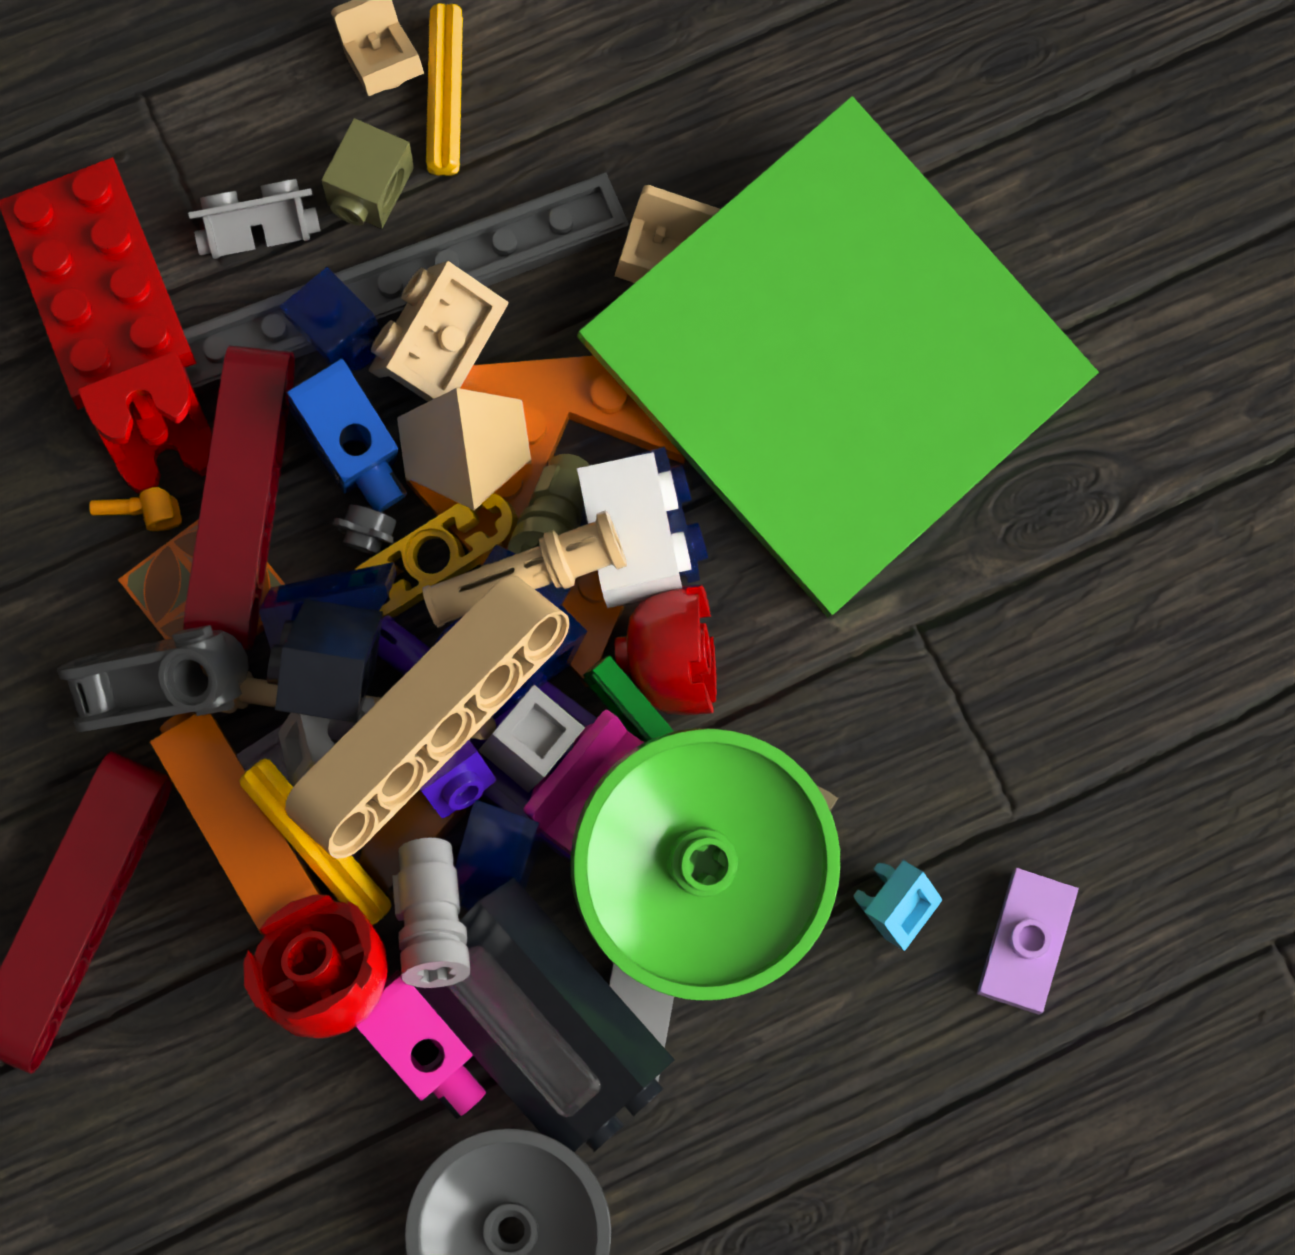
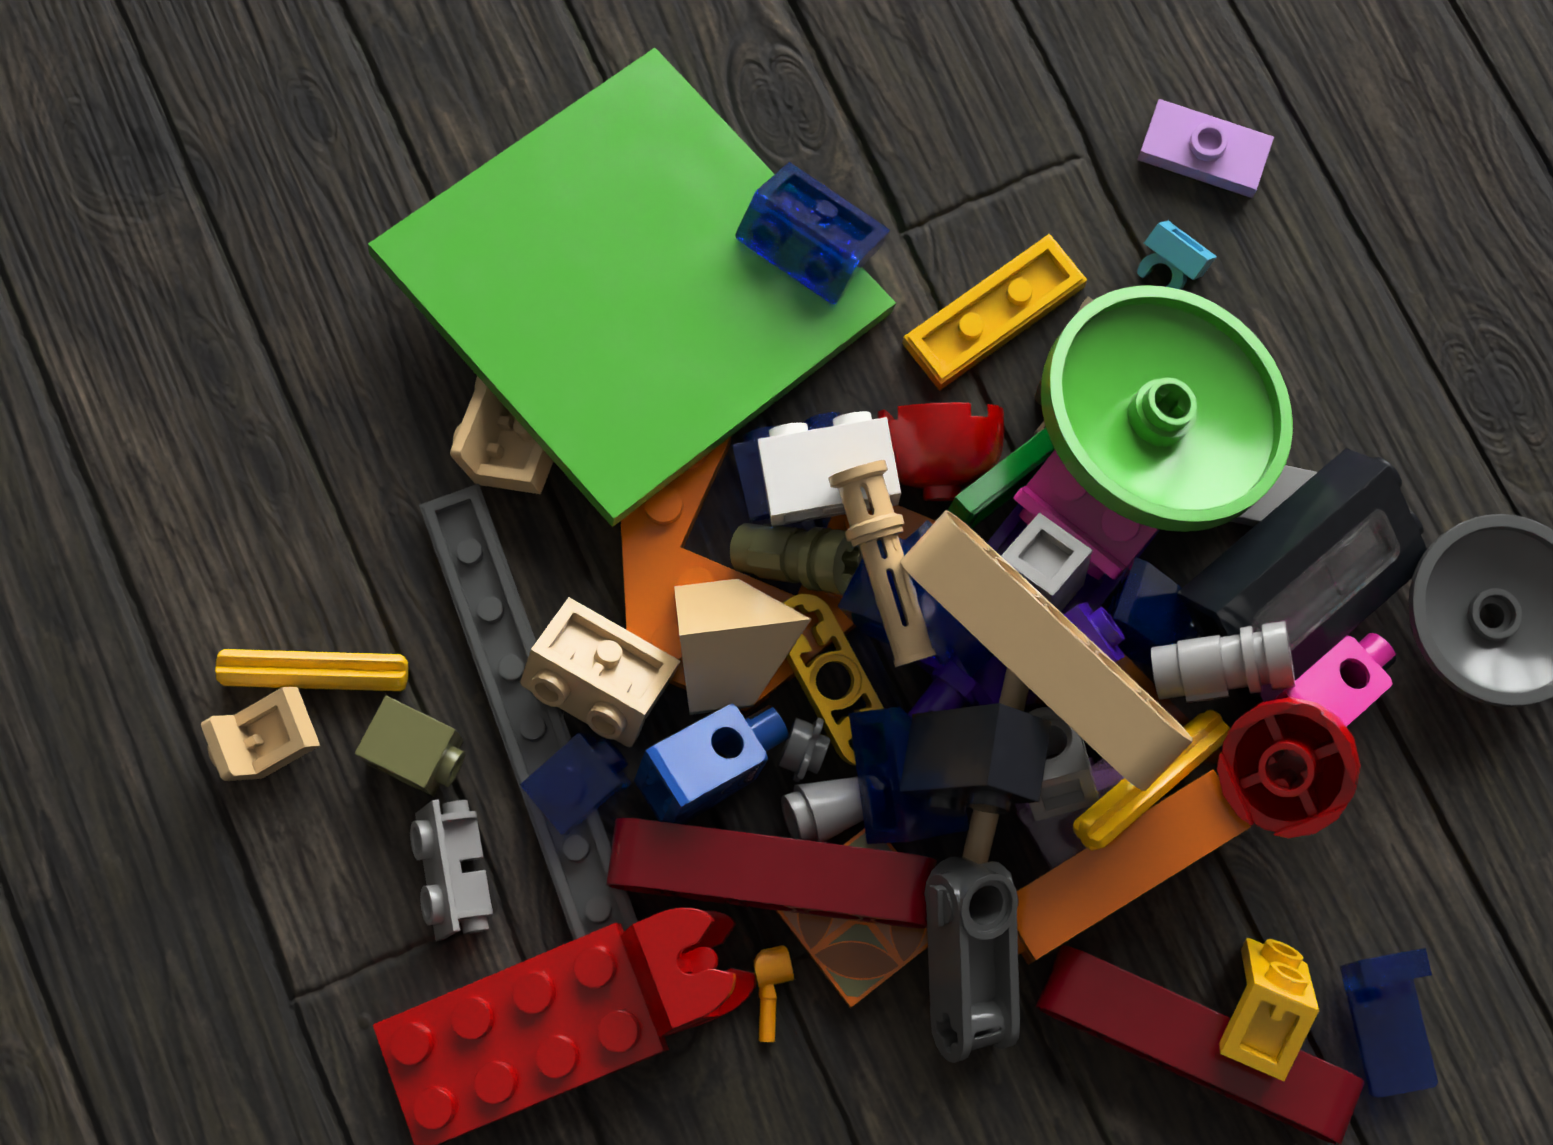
camera: 85 degrees left, 0 degrees up
none -> clear blue bracket [735,162,890,304]
none -> light grey cone [781,774,883,843]
none -> yellow tile [902,234,1087,391]
none -> yellow bracket [1219,938,1319,1081]
none -> clear blue bracket [1340,948,1438,1098]

